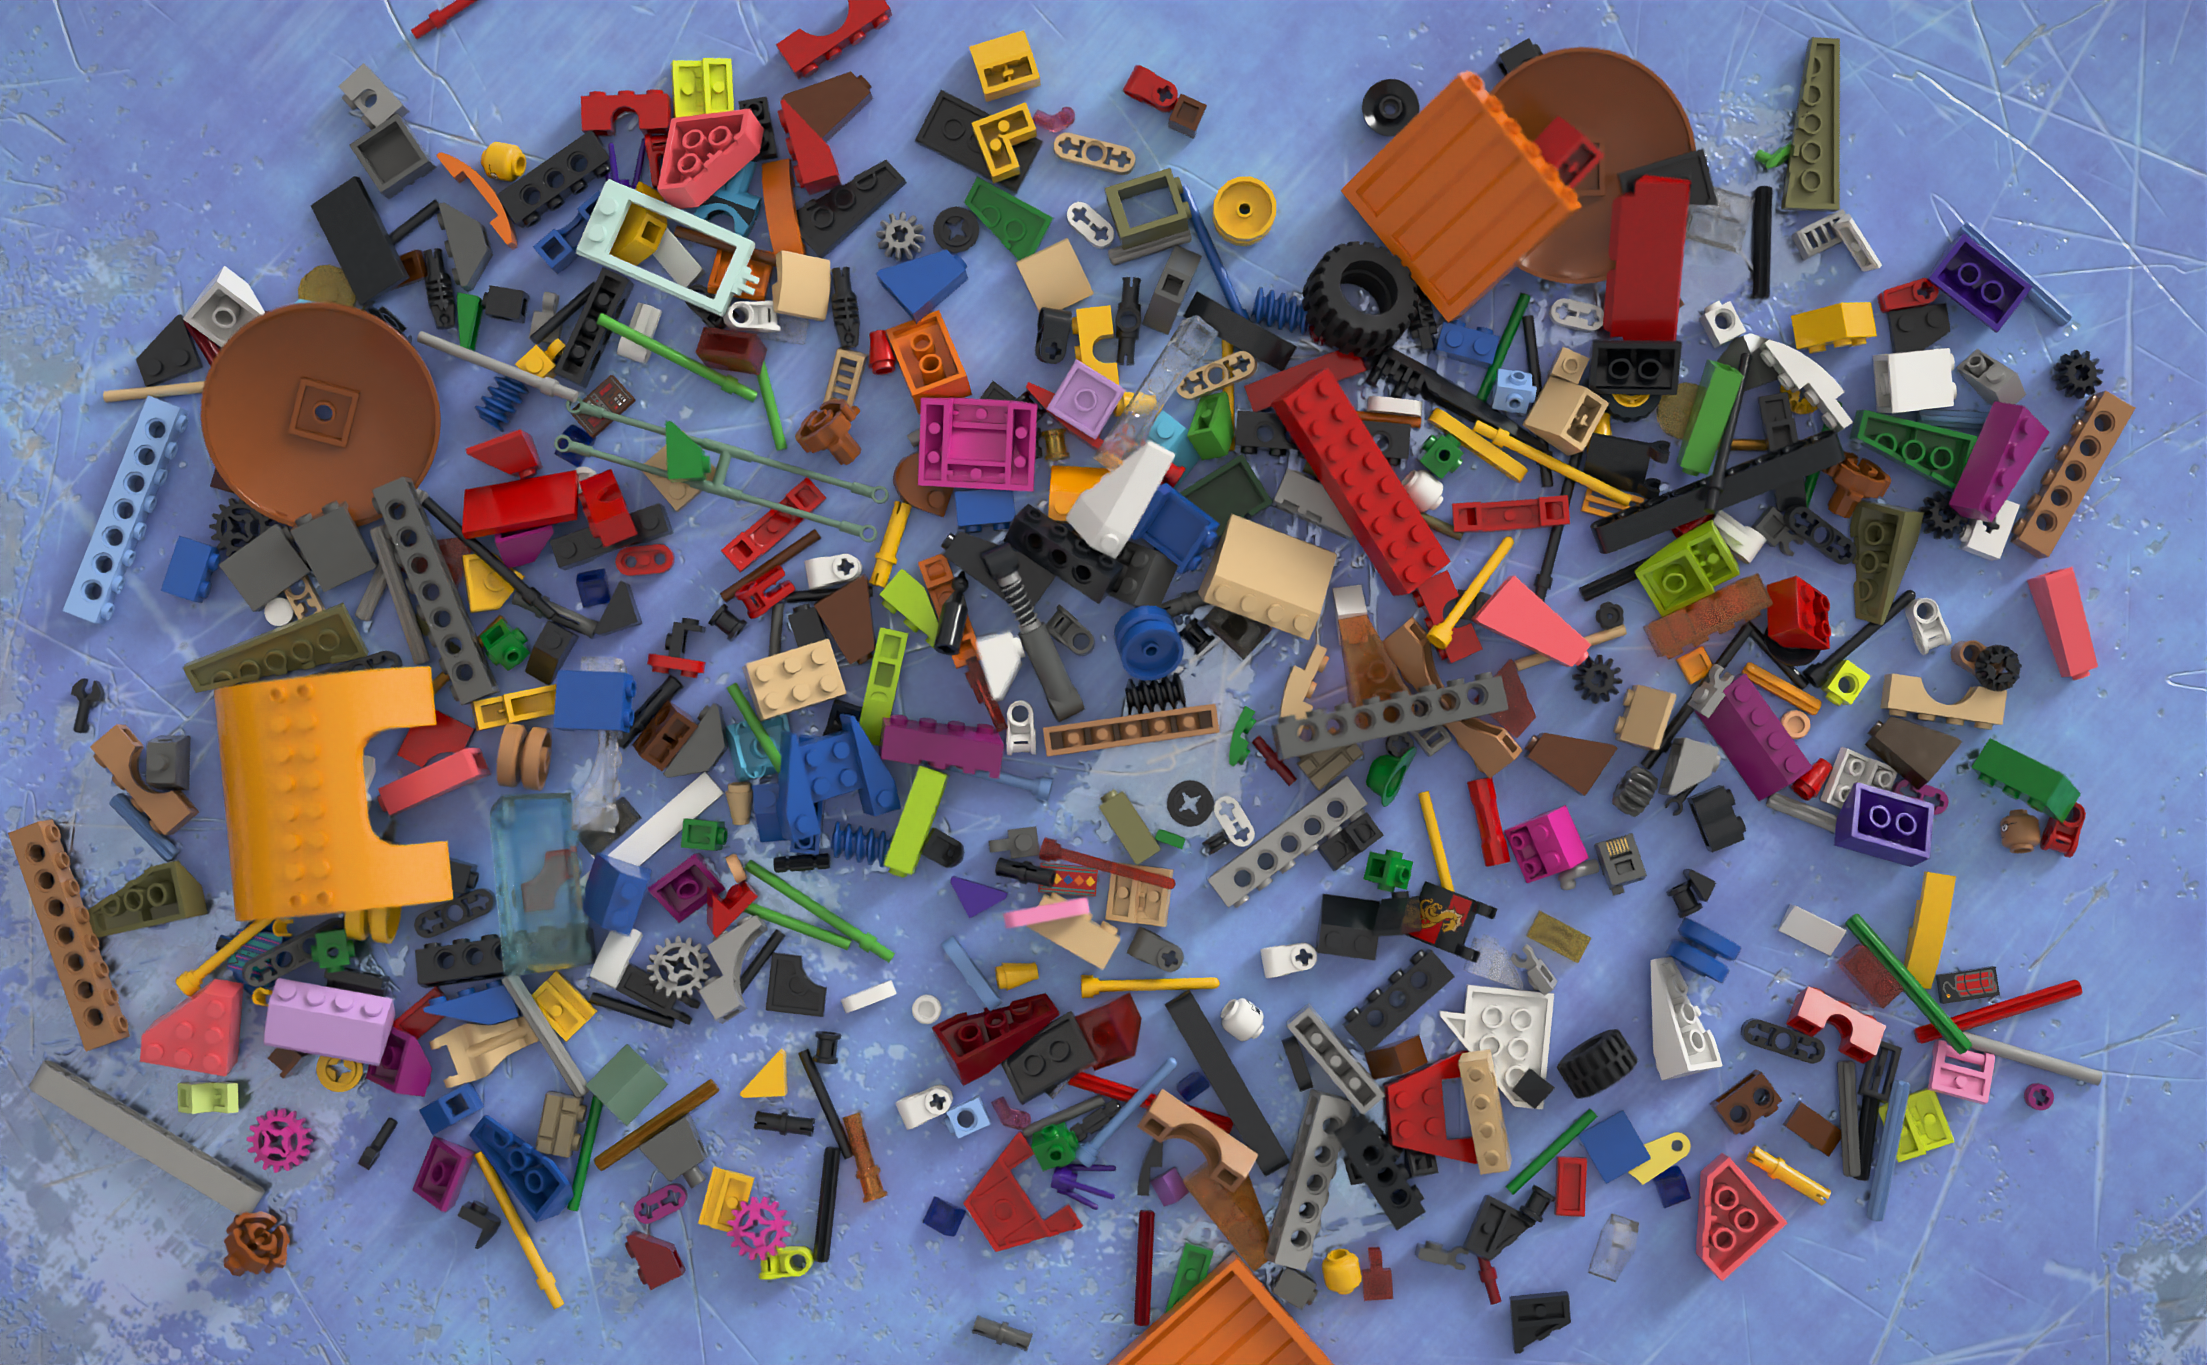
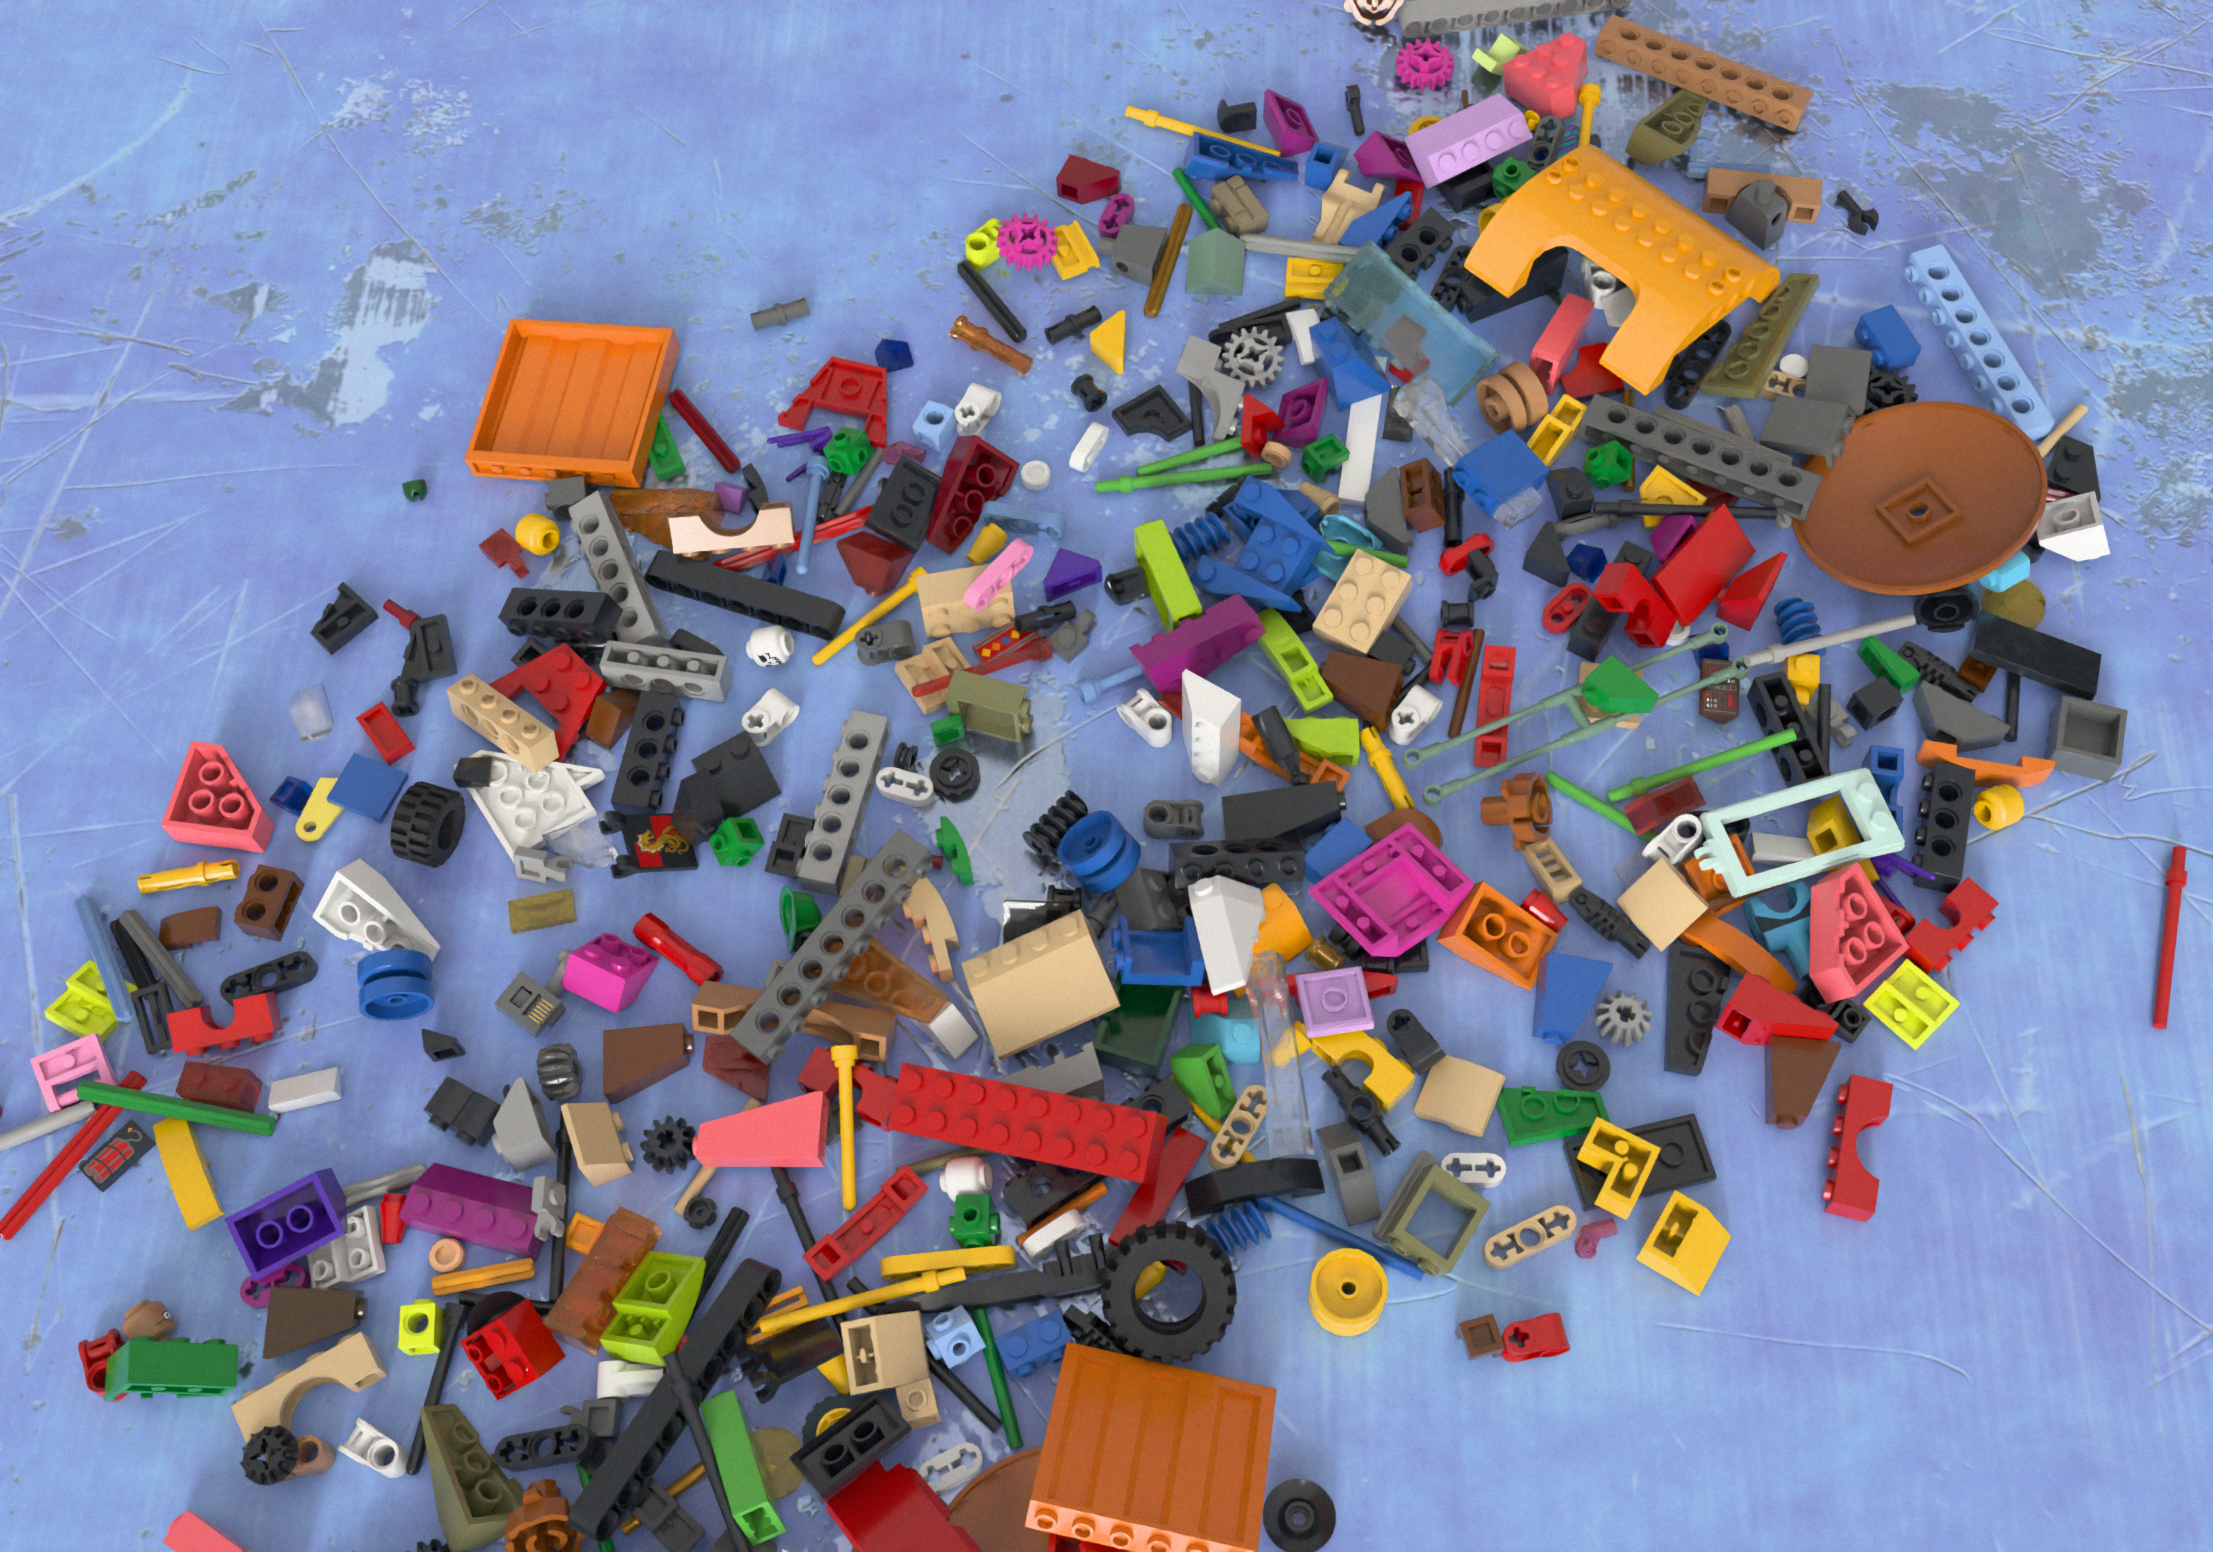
camera: 145 degrees right, 25 degrees down
light grey brick [338,63,409,130] -> none
white piece [617,302,662,364] -> none
black bar [798,1049,855,1159] -> none
piece [981,541,1085,722] -> none
medium nougat brick [1043,704,1220,757] -> none
dark grey plate [1415,1240,1469,1270] -> none
yellow bar [1418,791,1455,892] -> none
green bar [1505,1108,1598,1195] -> none
black bush [1666,881,1703,918] -> none

